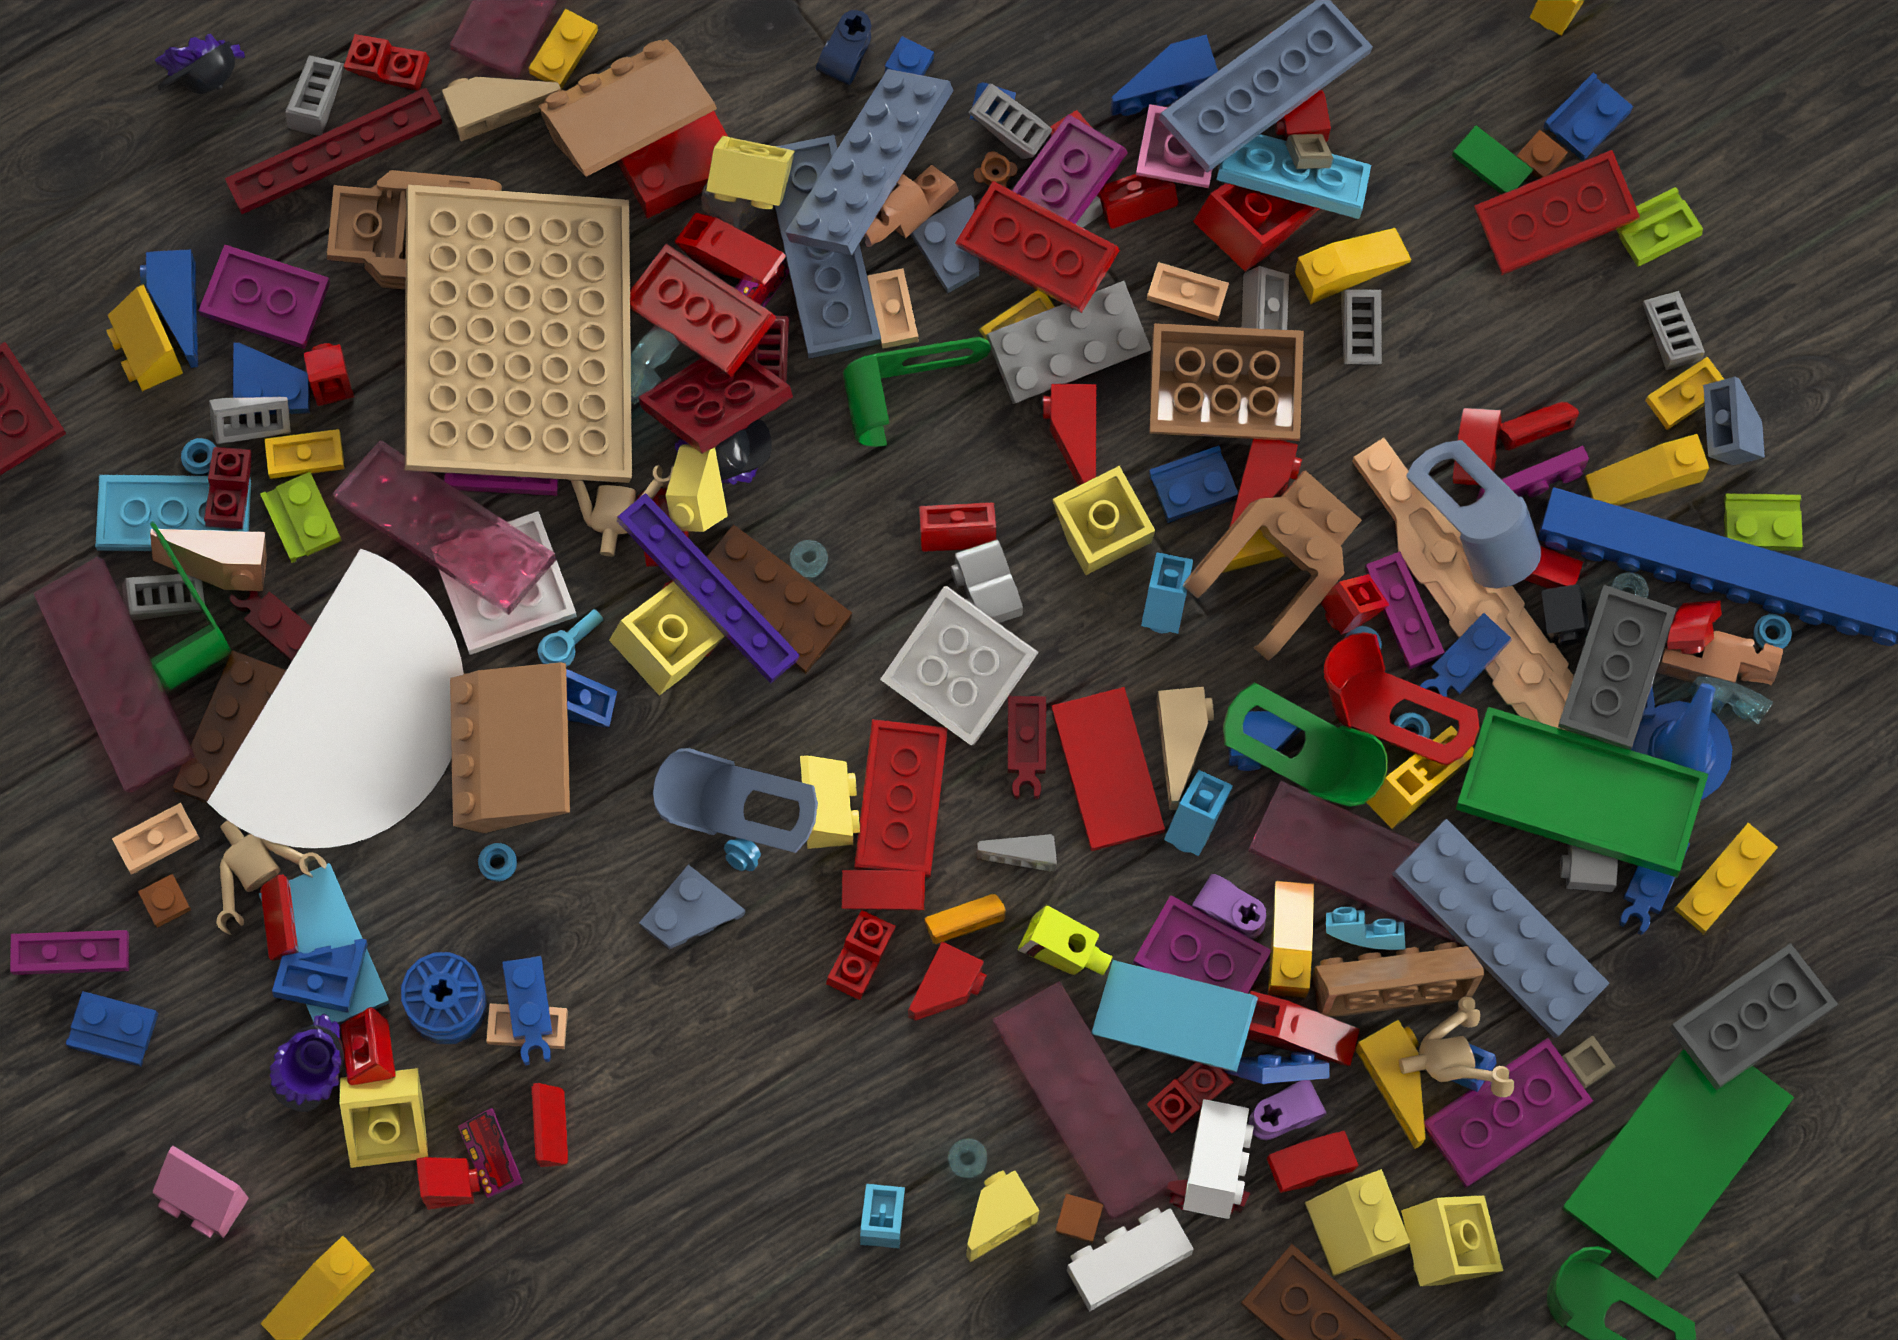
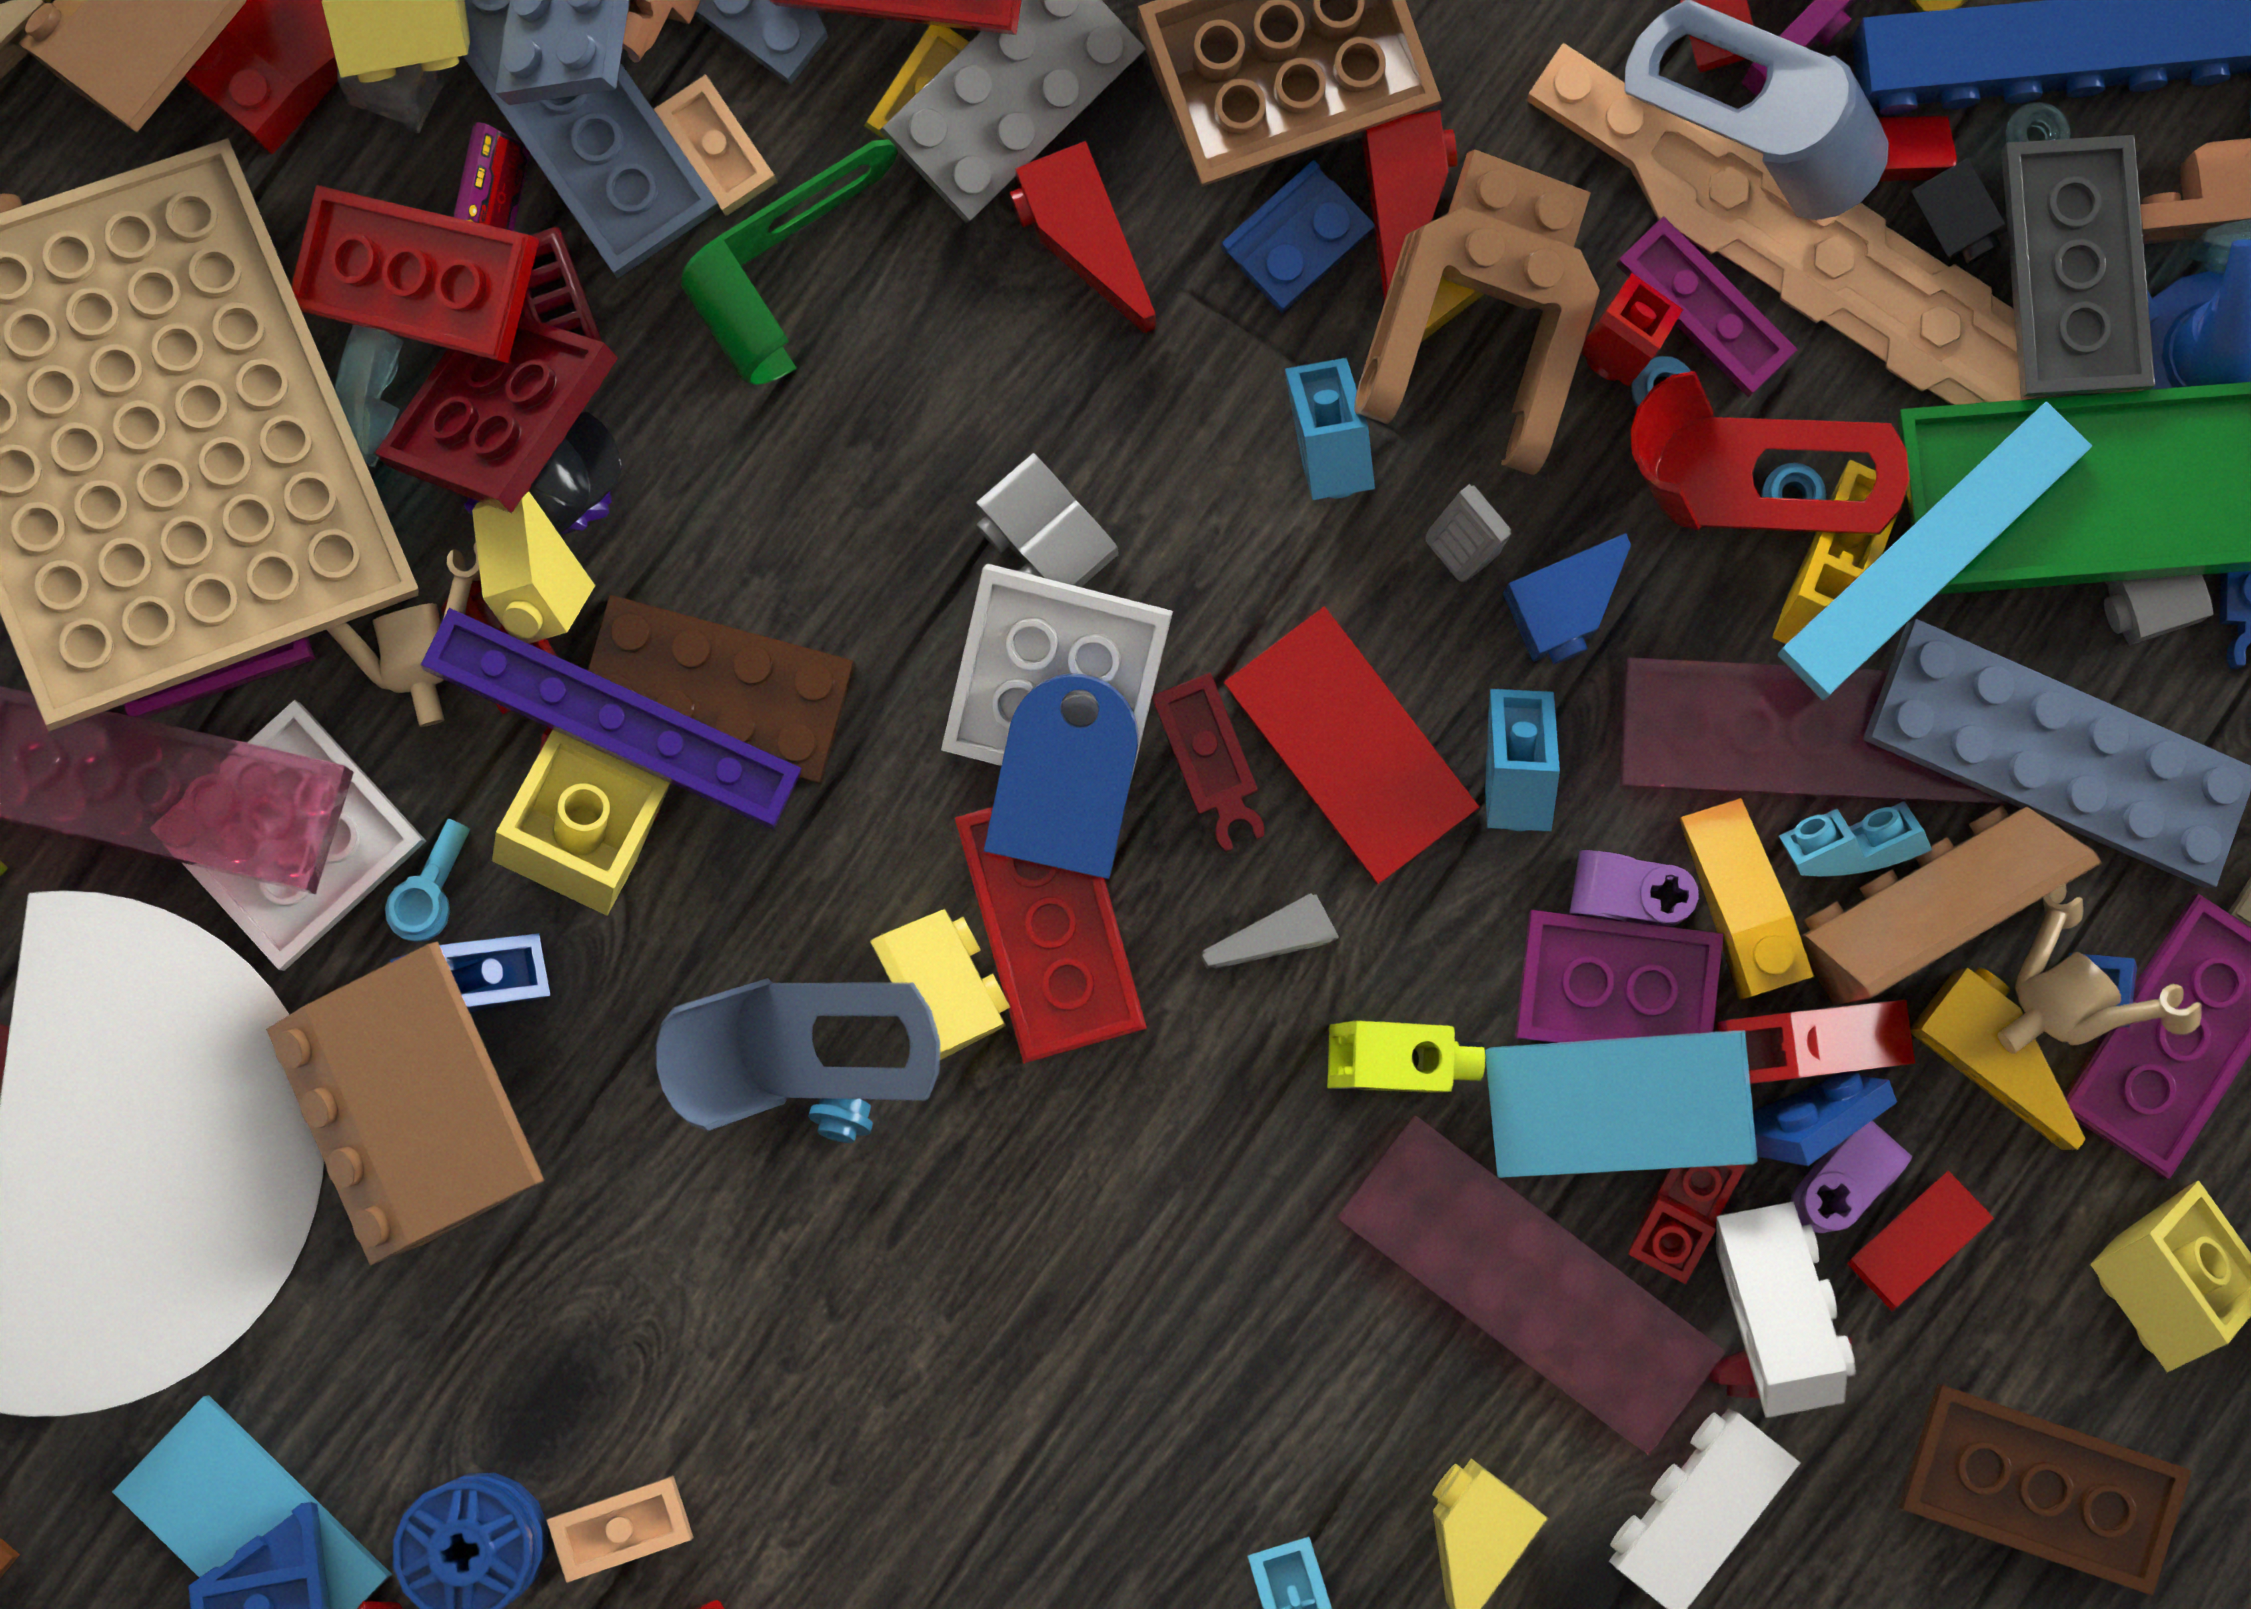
camera: 15 degrees left, 10 degrees up
tan piece [217,821,327,935] -> none
red slope [261,874,299,961] -> none
dark azure plate [478,843,517,881] -> none
blue plate [503,956,553,1065] -> none
sand blue wing [639,864,746,950] -> none
red slope [675,213,786,285] -> none
clear light blue plate [790,540,828,577] -> none
red slope [826,910,896,1000] -> none
red slope [842,870,925,910] -> none
red slope [908,942,987,1021] -> none
red slope [919,503,996,551] -> none
light orange slope [925,894,1006,945] -> none
clear light blue plate [948,1139,987,1178] -> none
light yellow slope [1053,466,1155,575] -> none
dark orange tile [1055,1194,1103,1243] -> none
tan slope [1156,687,1214,810] -> none
green piece [1223,683,1388,807] -> none
light yellow slope [1305,1169,1410,1276] -> none
blue plate [1420,613,1512,697] -> none
red slope [1667,600,1722,654] -> none
none -> blue tile [984,674,1139,879]
none -> light grey slope [1425,484,1511,582]
none -> medium azure tile [1777,401,2092,701]

